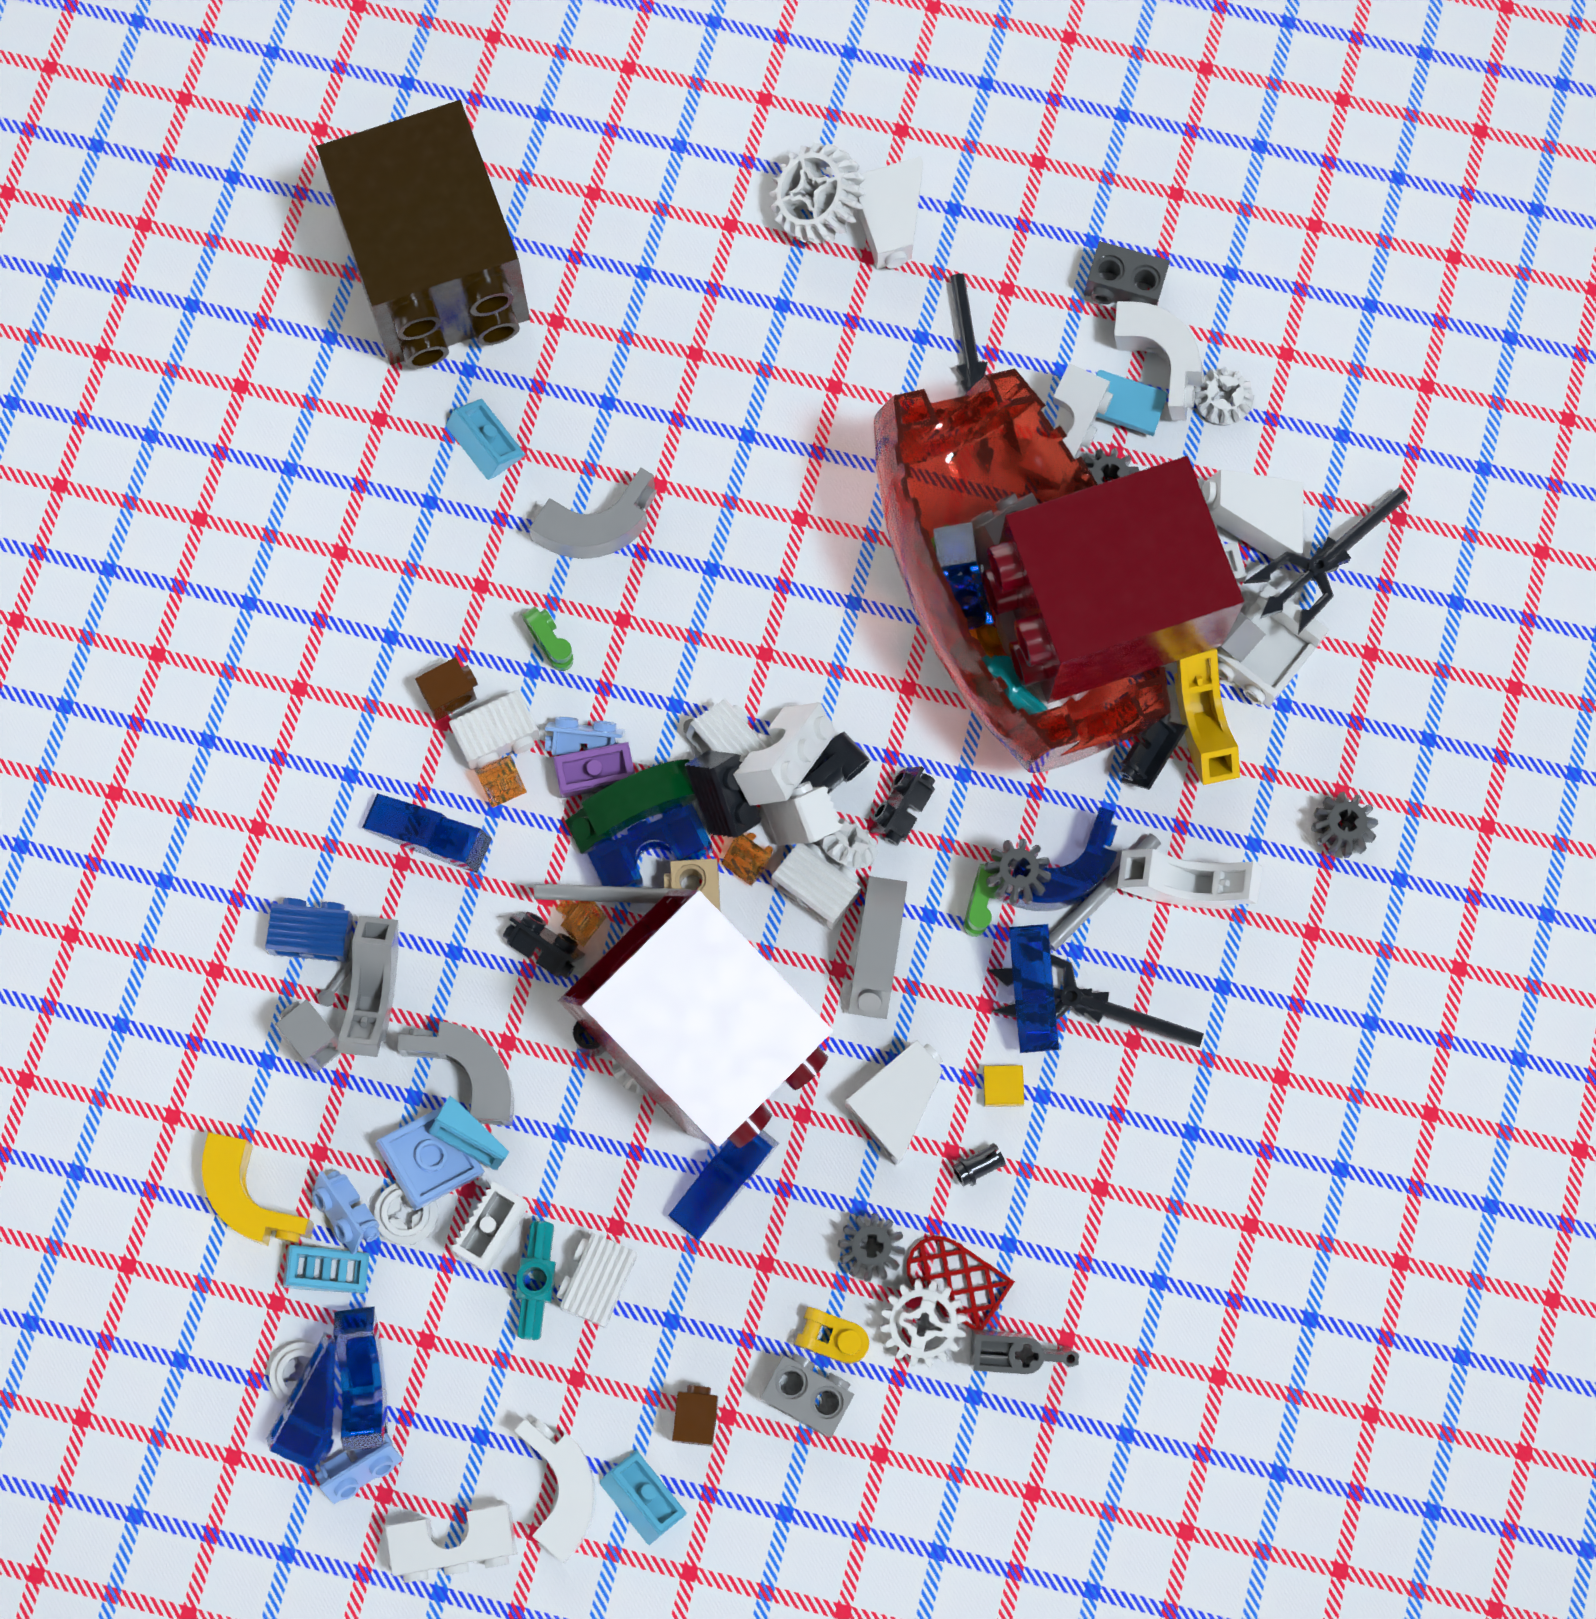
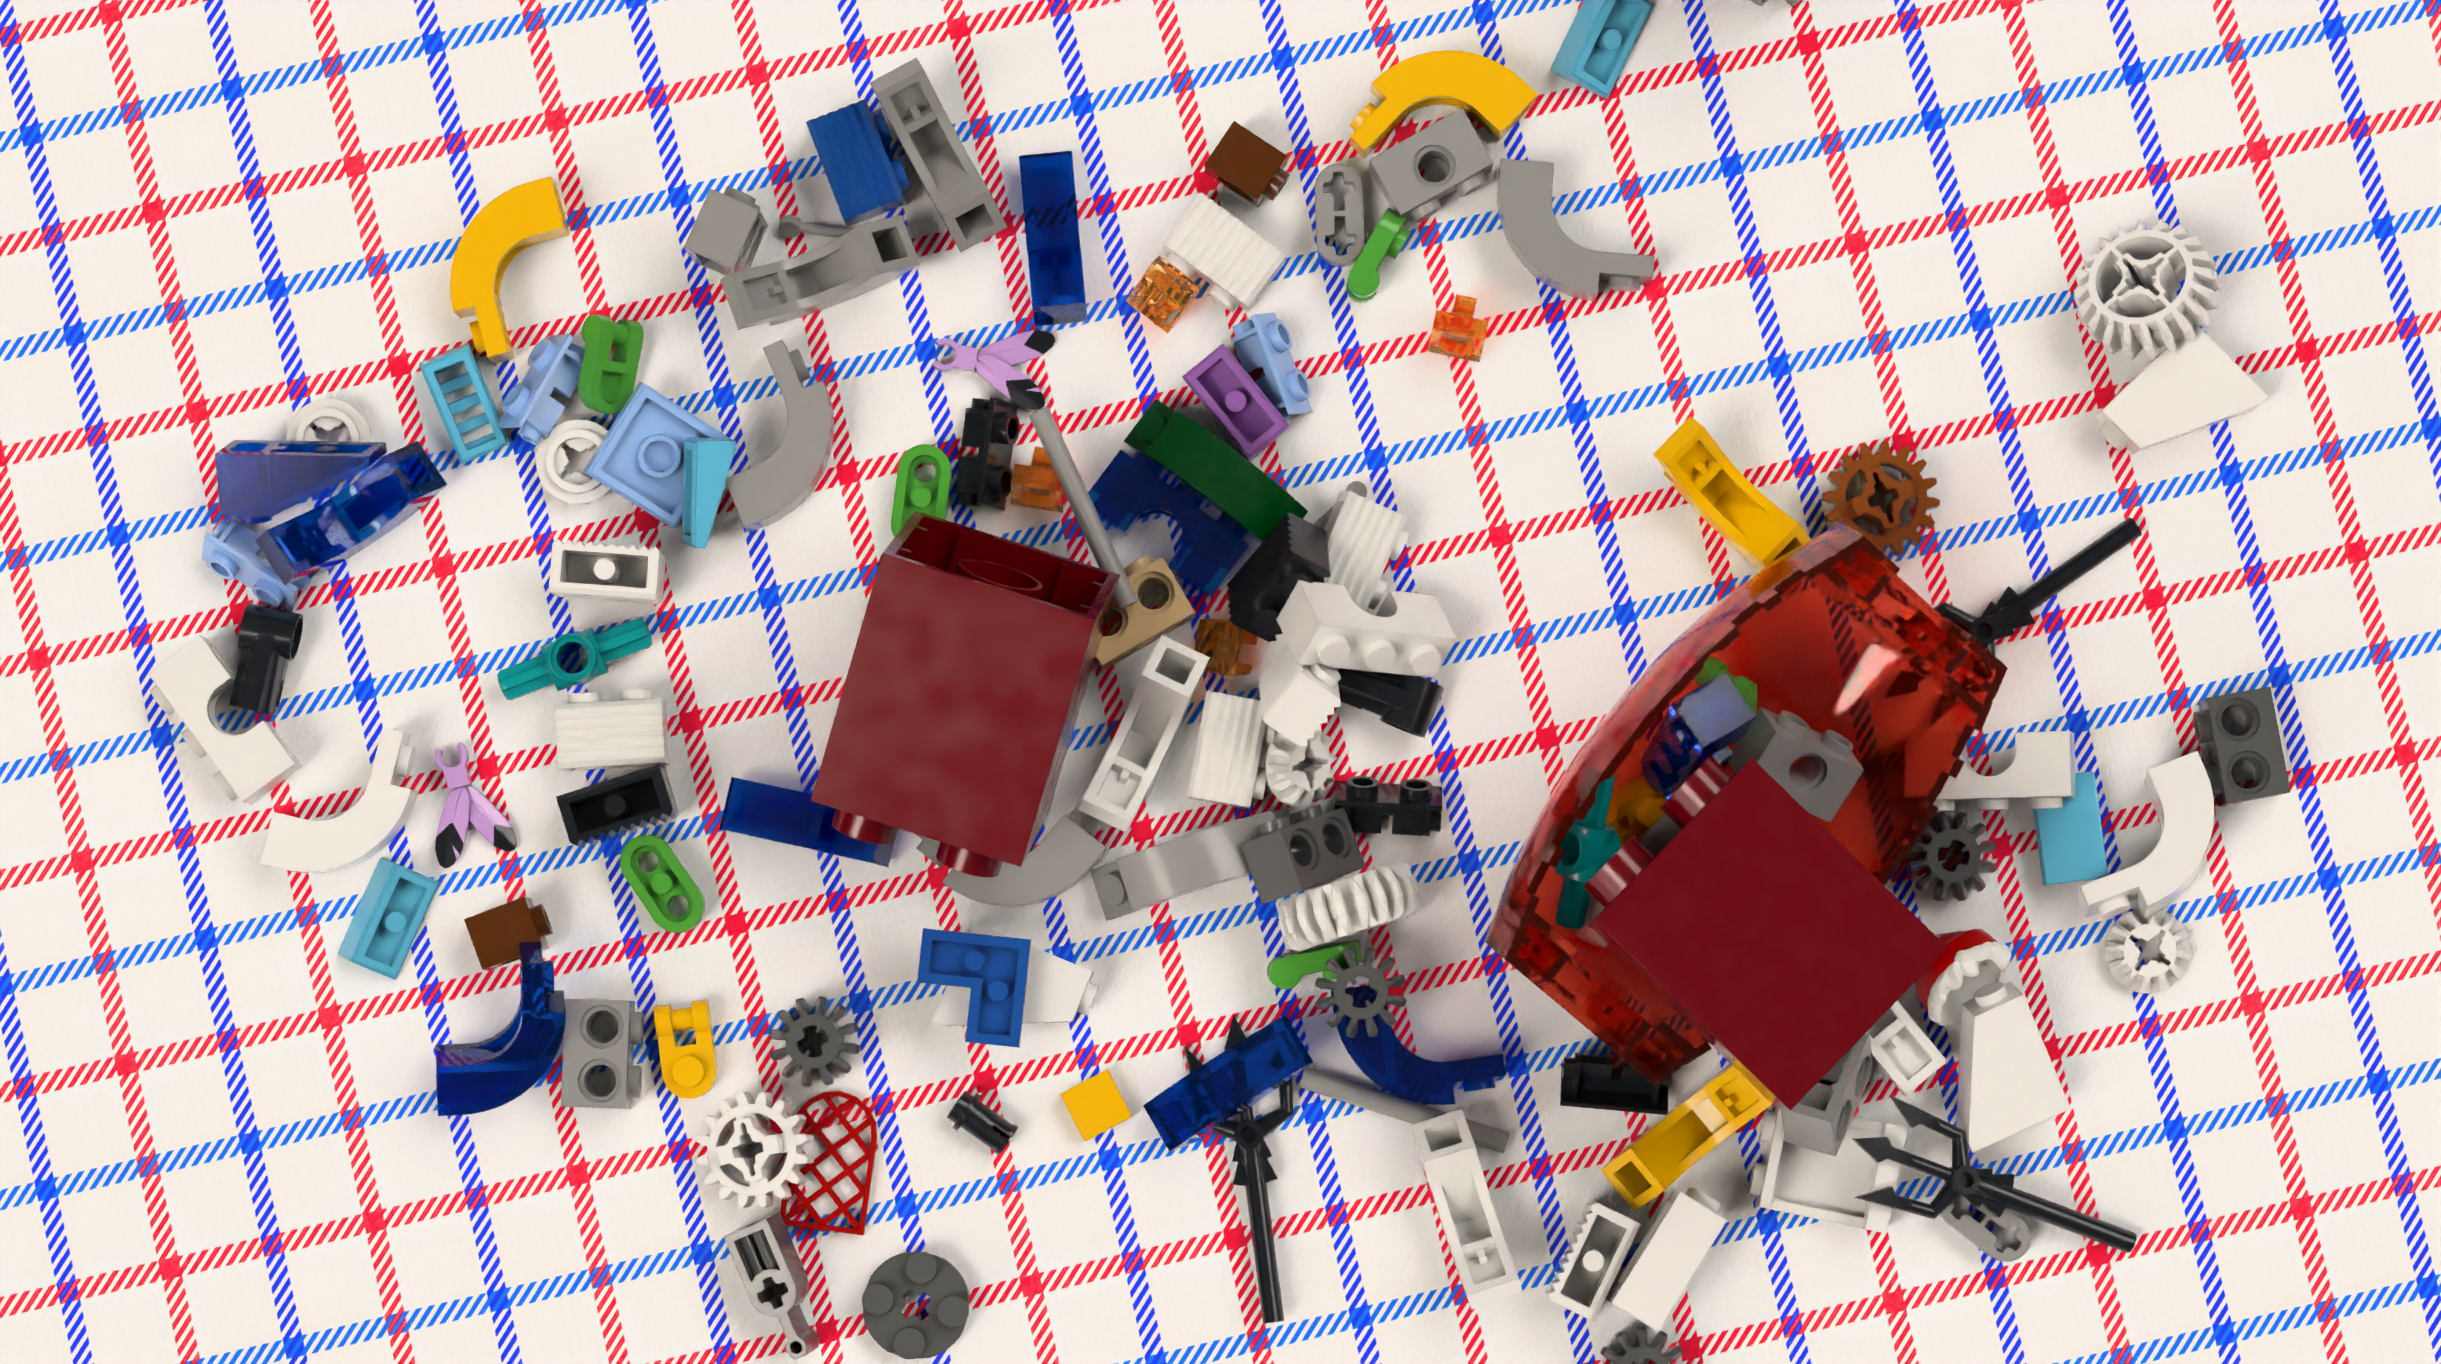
camera: 70 degrees right, 10 degrees up
none -> black piece [229,603,303,716]
none -> lavender piece [435,742,517,868]
none -> clear blue arch [435,942,566,1116]
none -> black brick [556,764,679,848]
none -> bright green plate [578,314,644,414]
none -> bright green plate [620,835,705,933]
none -> dark grey plate [862,1252,970,1359]
none -> light grey arch [870,57,1007,252]
none -> bright green plate [891,444,952,537]
none -> light grey arch [916,814,1107,907]
none -> blue plate [917,928,1031,1048]
none -> lavender piece [932,330,1055,410]
none -> white arch [1078,635,1210,833]
none -> dark grey brick [1241,804,1366,905]
none -> white gear [1277,862,1422,952]
none -> light grey beam [1314,163,1365,267]
none -> yellow arch [1349,50,1538,159]
none -> light grey brick [1368,108,1494,223]
none -> clear orange tile [1427,294,1489,362]
none -> white brick [1545,1201,1641,1322]
none -> white window [1606,1187,1727,1332]
none -> yellow arch [1653,416,1820,590]
none -> dark orange gear [1822,441,1940,559]
none -> light grey beam [1939,1203,2031,1262]

